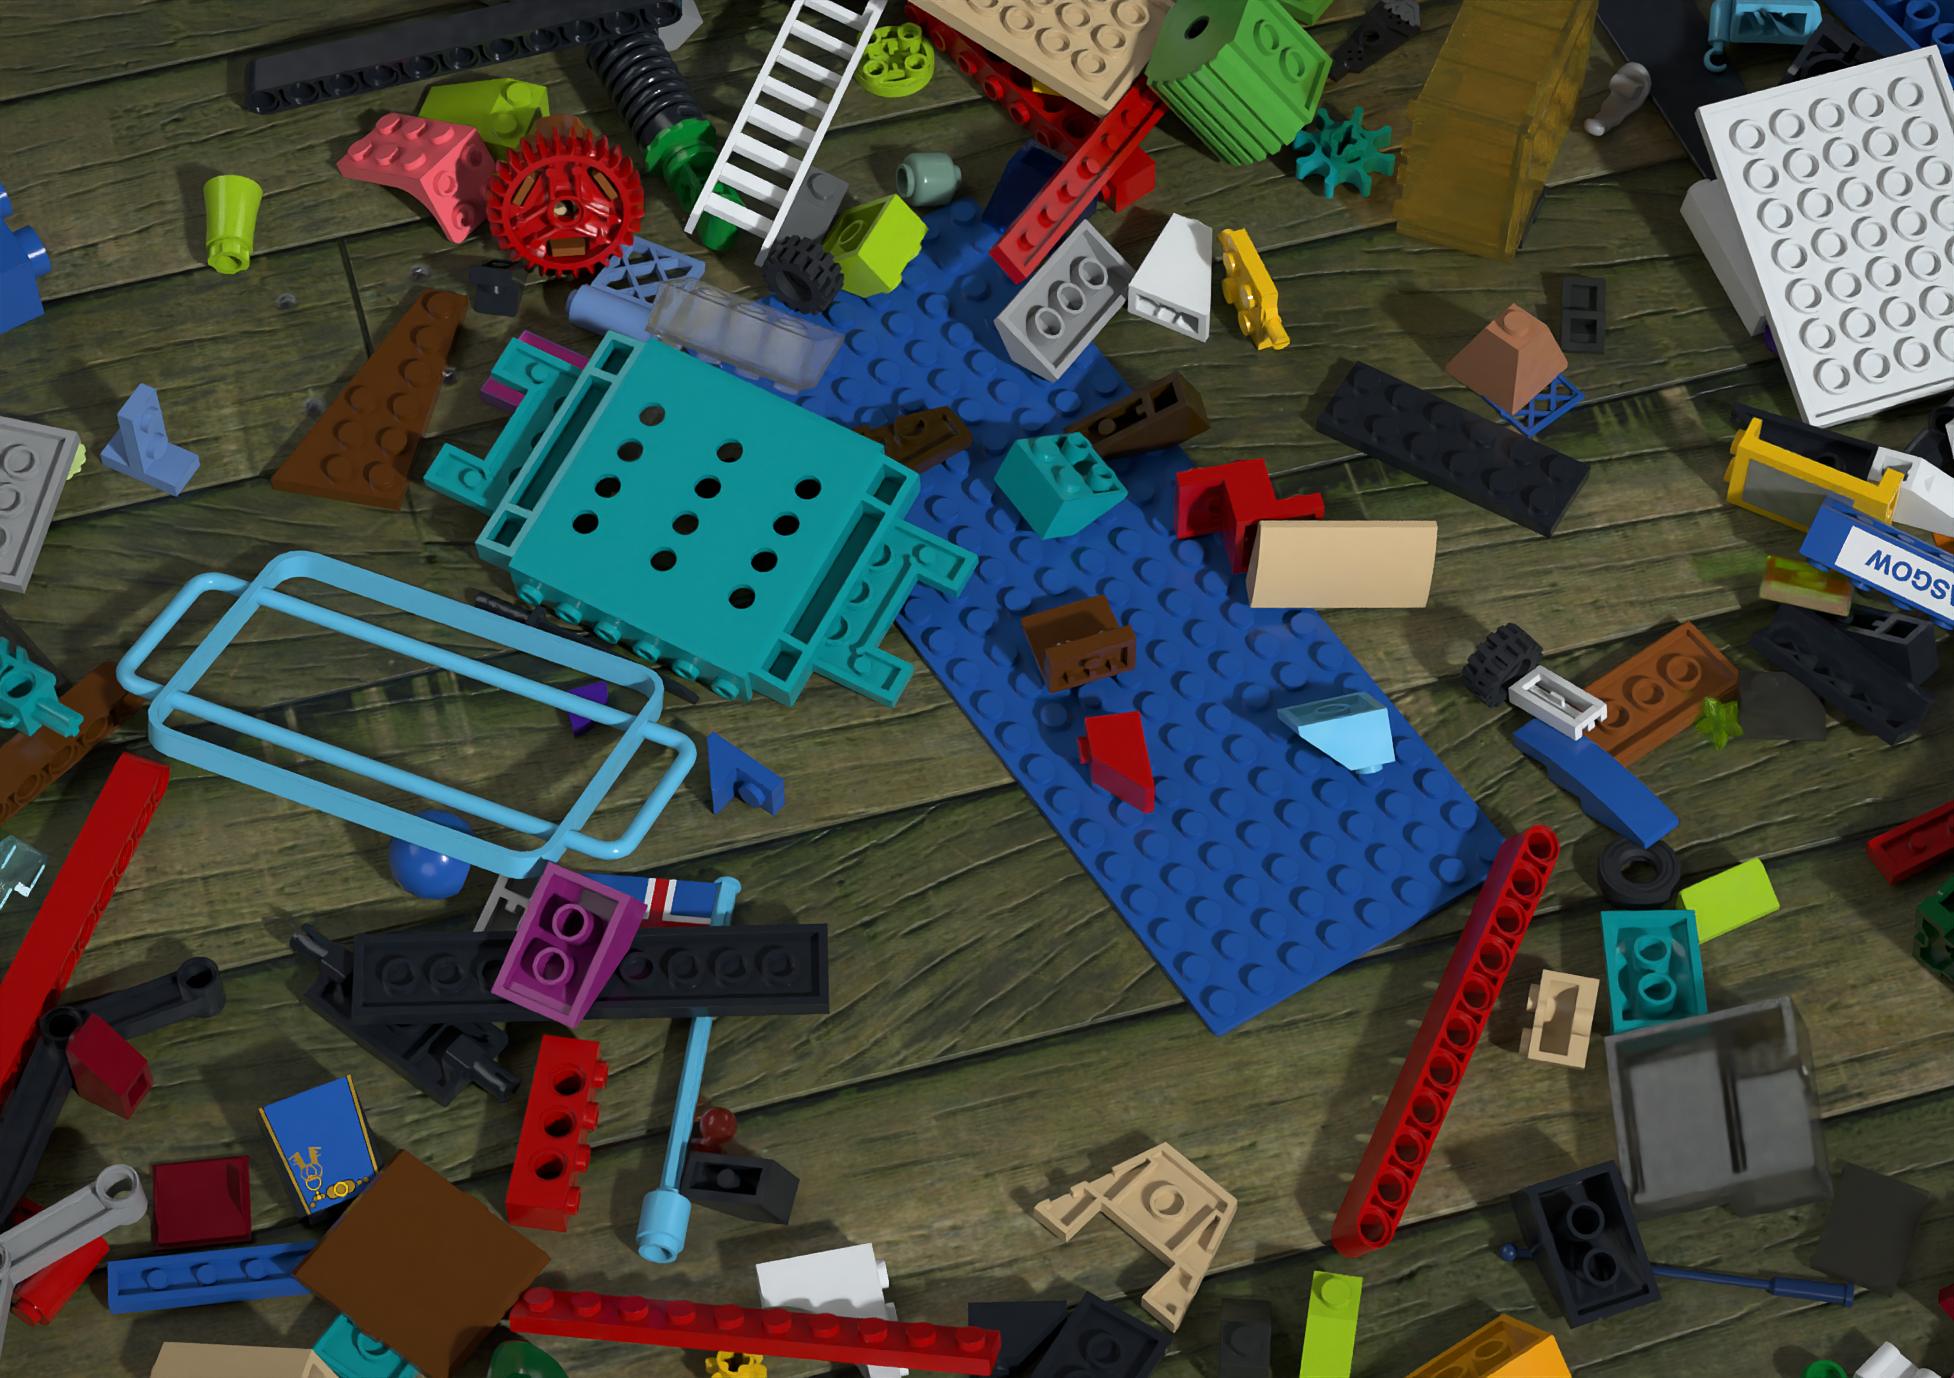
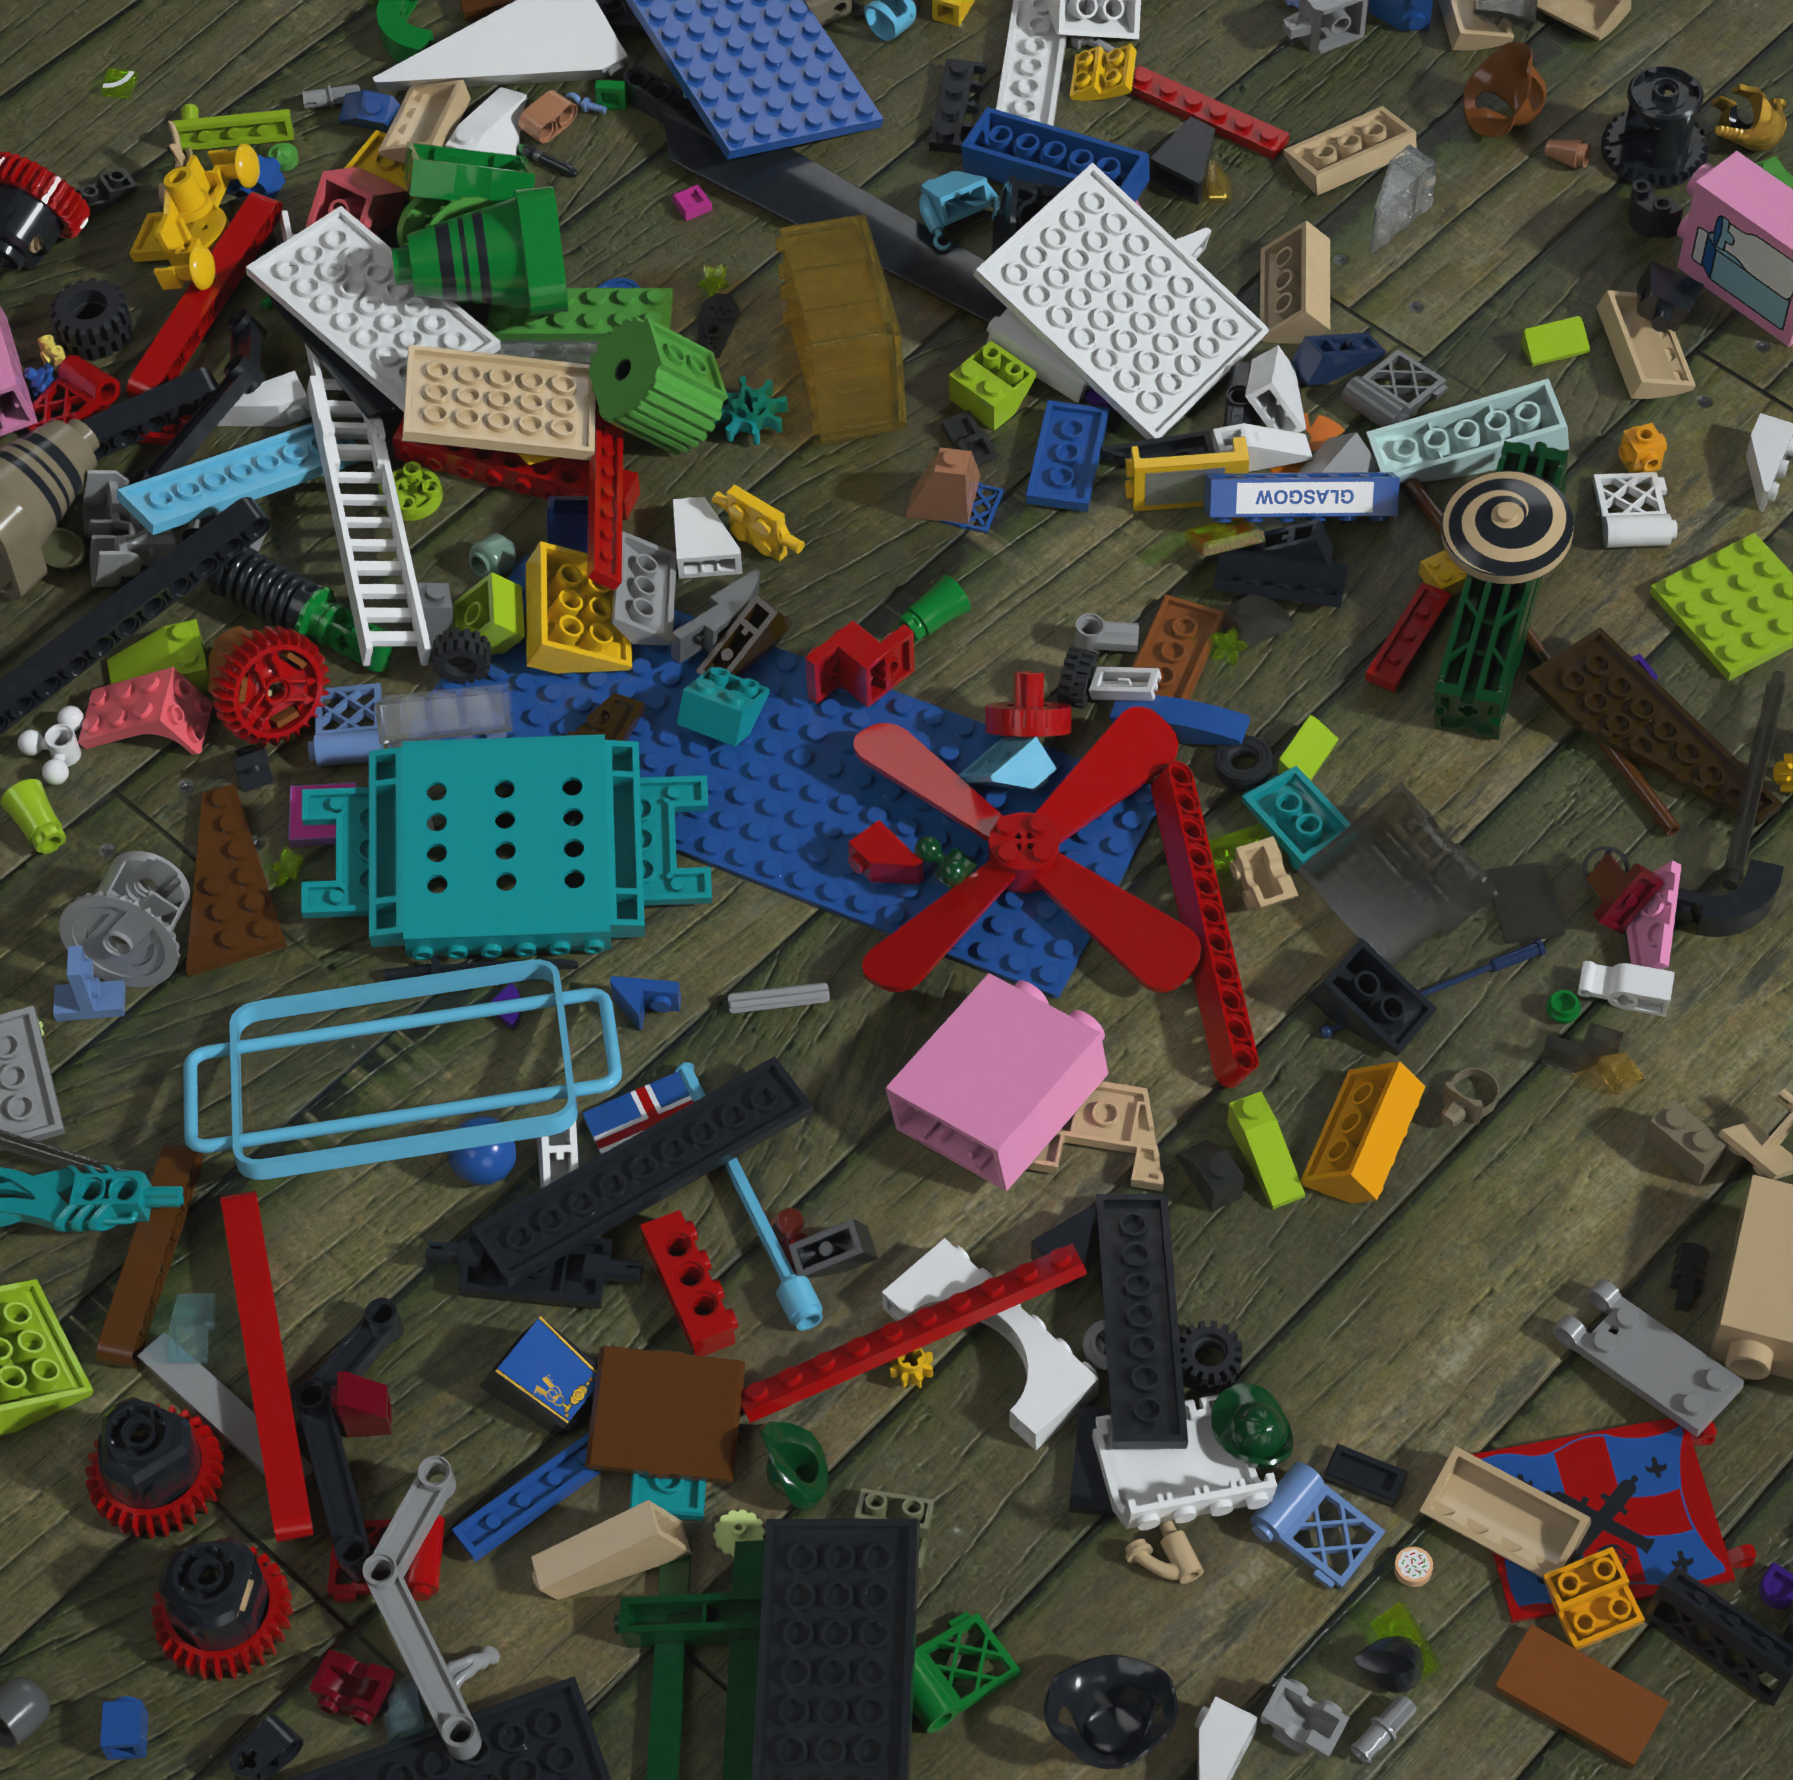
camera: 30 degrees left, 0 degrees up
dark red piece [152,1155,252,1252] -> none
magenta slope [491,861,648,1029] -> none
reddish brown bracket [1021,595,1136,694] -> none
tan slope [1245,521,1438,608] -> none
black plate [1316,360,1591,539] -> none
light grey piece [1583,62,1651,136] -> none
none -> white piece [18,706,84,785]
none -> light grey piece [59,851,190,987]
none -> clear neon green plant [271,846,303,887]
none -> yellow slope [526,541,632,674]
none -> dark grey slope [671,569,760,663]
none -> light grey axle [728,982,830,1013]
none -> red piece [853,706,1201,993]
none -> bright pink brick [885,973,1108,1192]
none -> green plant [897,575,971,643]
none -> dark green piece [914,836,978,889]
none -> lime slope [949,340,1037,431]
none -> red piece [985,671,1071,737]
none -> blue plate [1026,400,1109,512]
none -> light grey piece [1073,613,1139,653]
none -> clear neon green plate [1209,823,1272,874]

